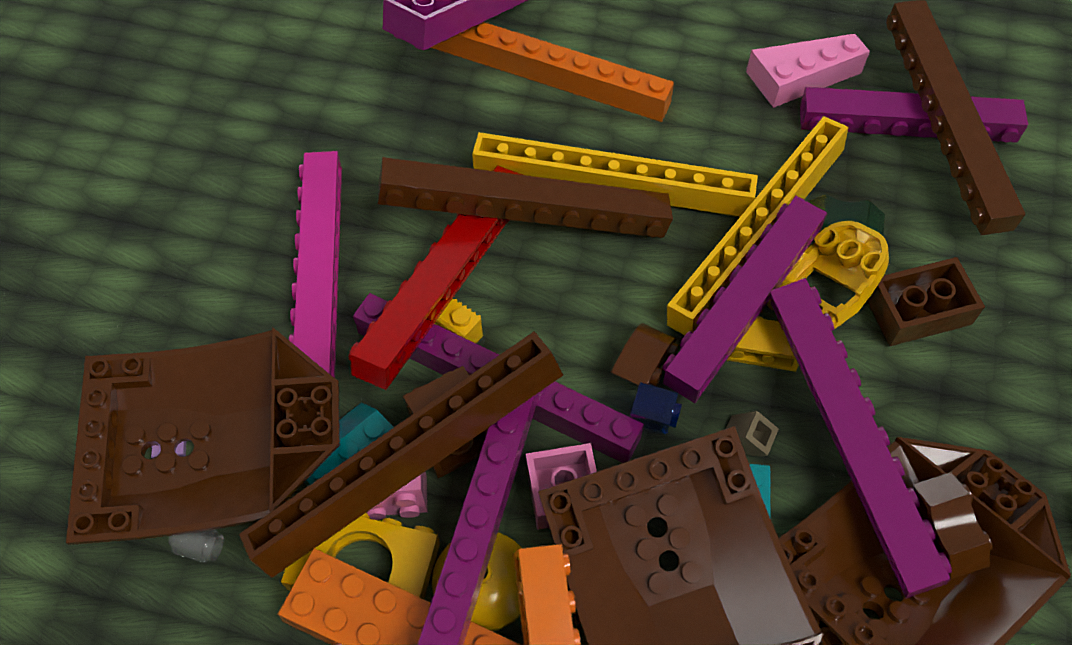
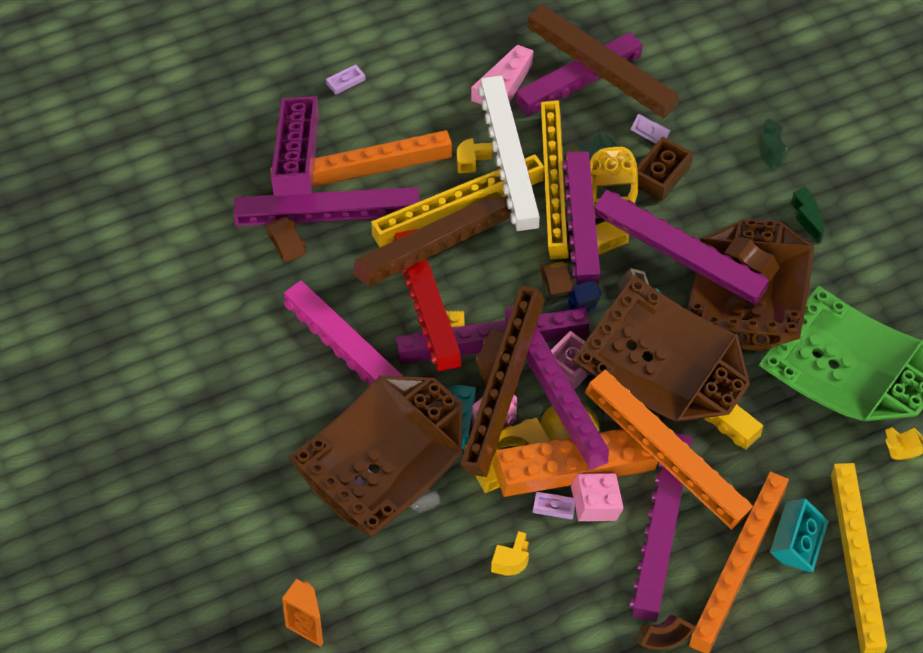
camera: 40 degrees left, 5 degrees down
none -> magenta brick [234,187,419,226]
none -> reddish brown brick [264,216,306,262]
none -> yellow brick [457,138,493,173]
none -> white brick [478,76,540,231]
none -> lavender plate [630,114,671,144]

